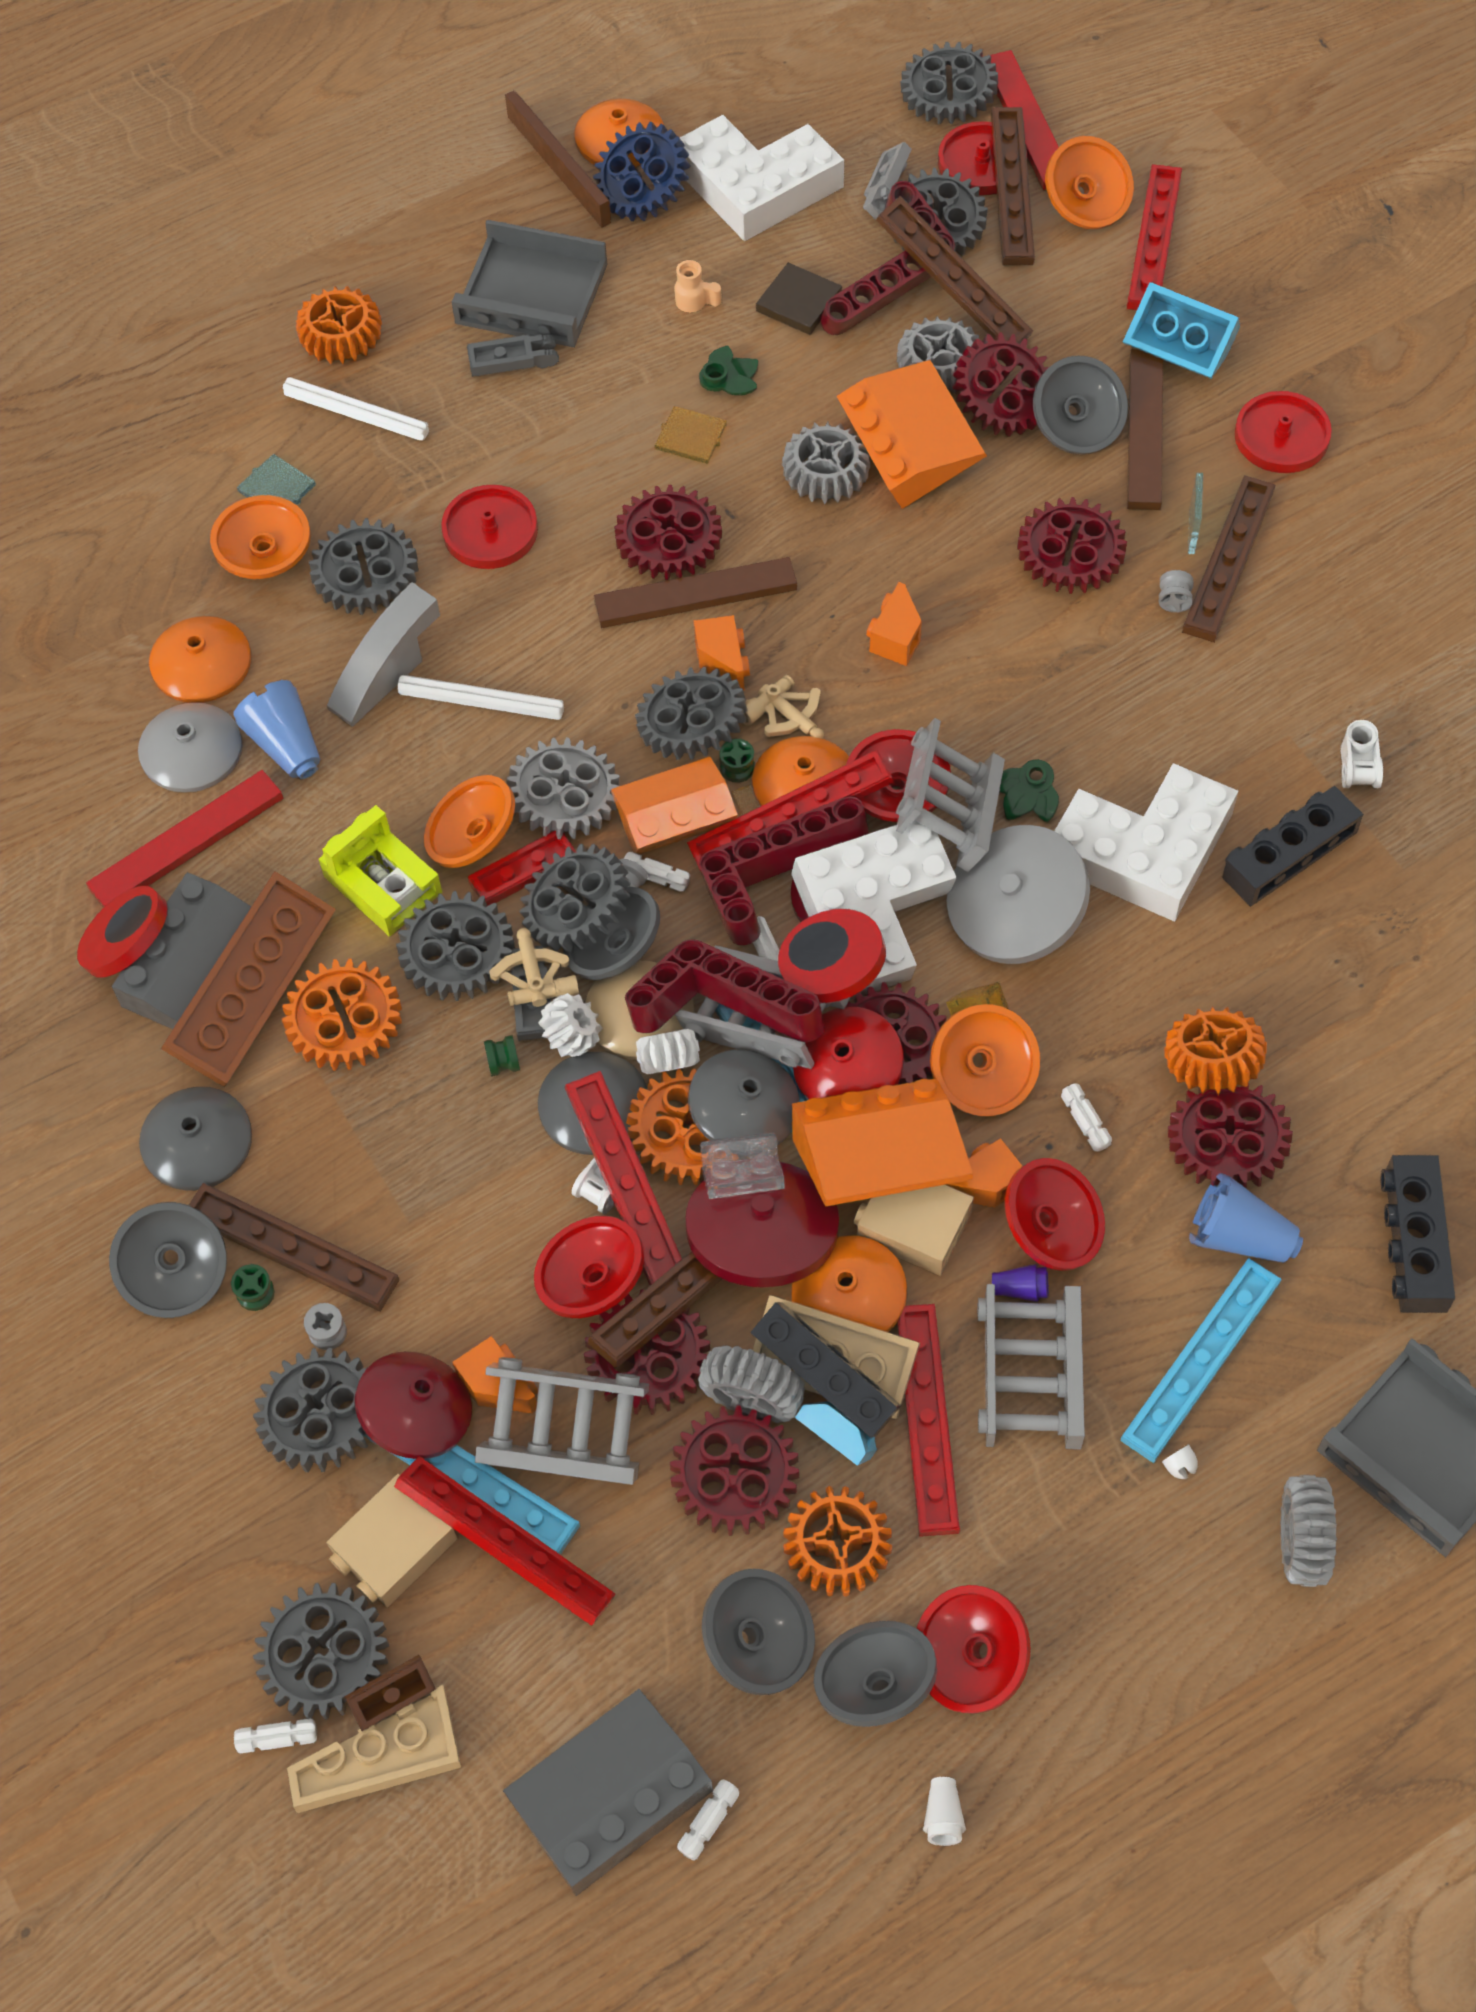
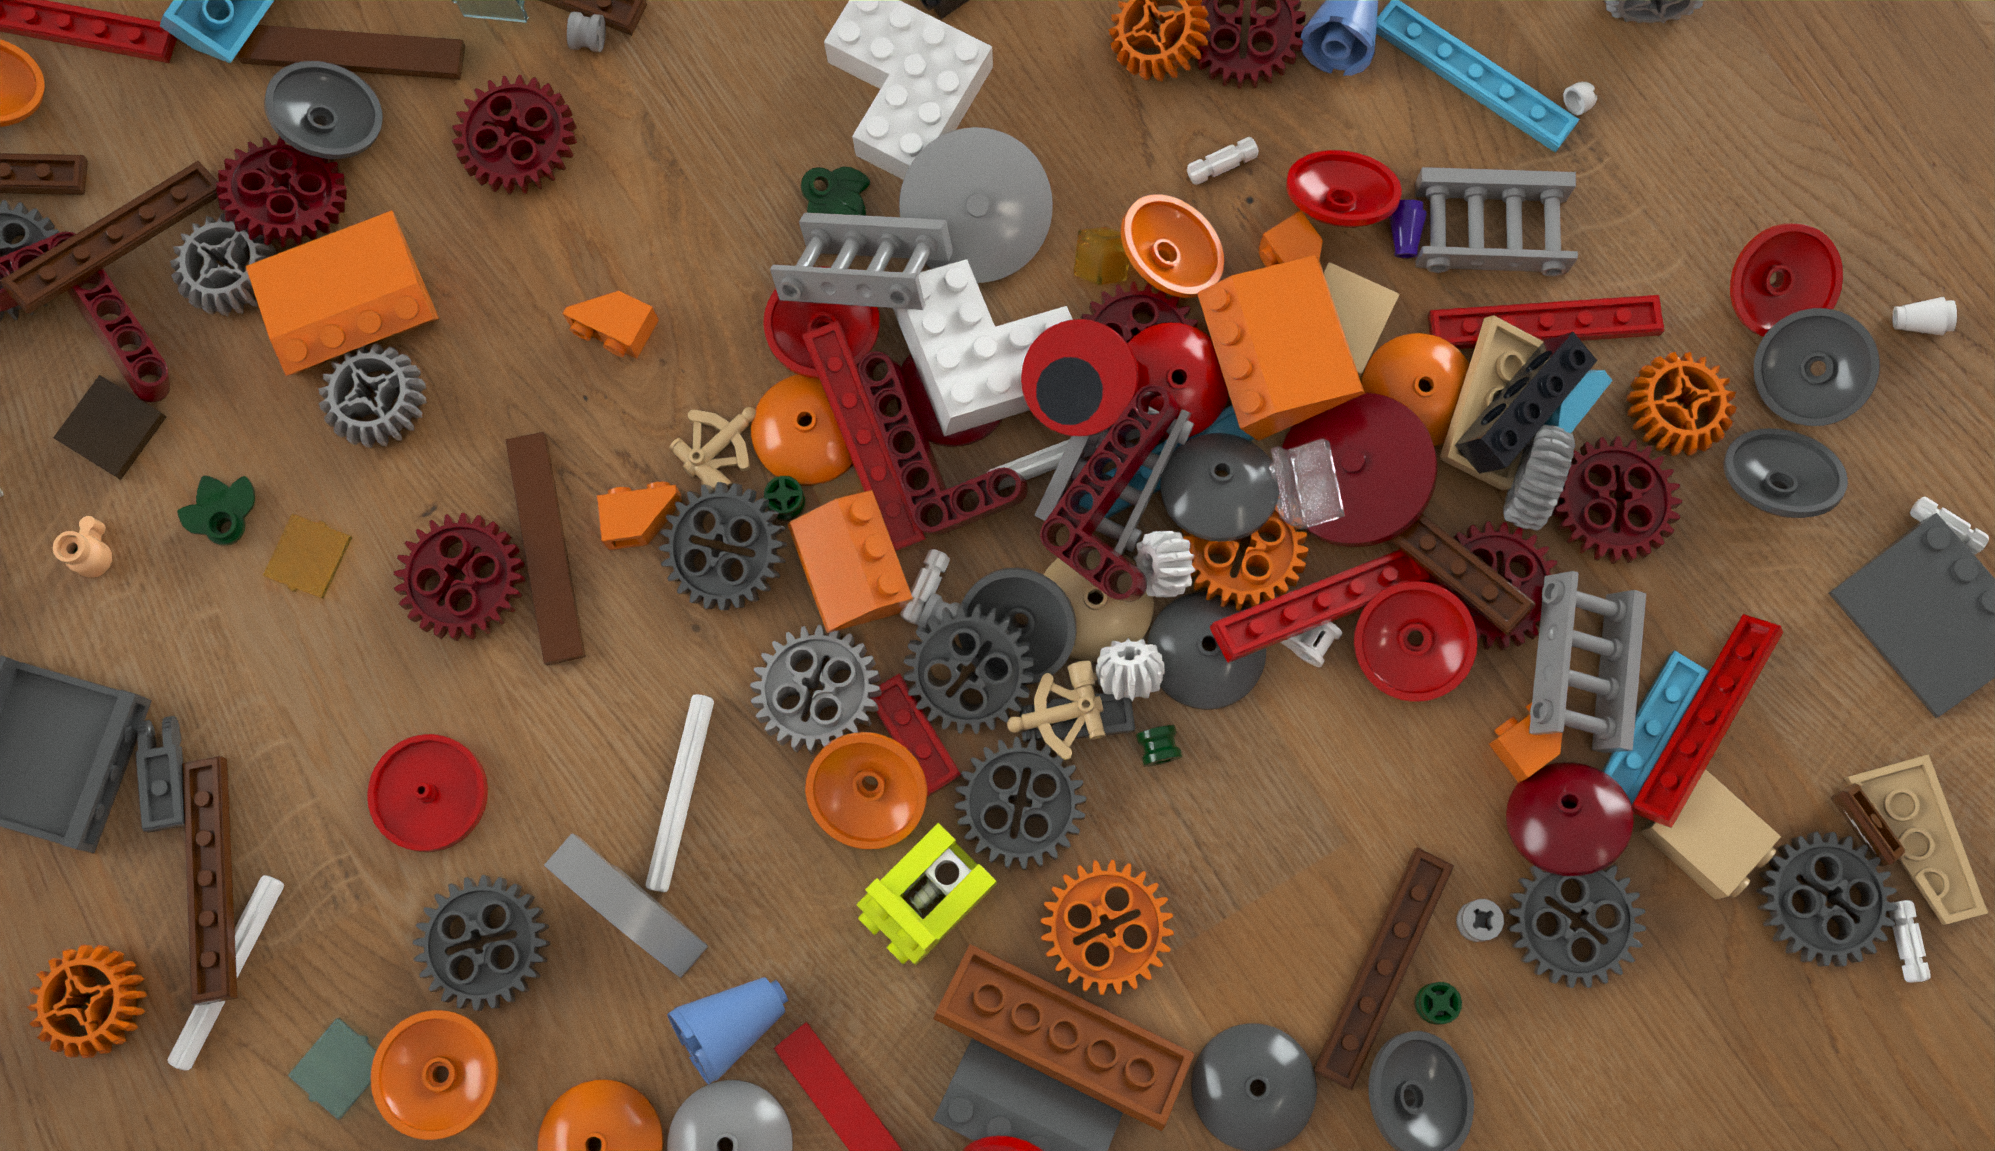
camera: 90 degrees left, 15 degrees up
none -> reddish brown tile [182,756,238,1006]

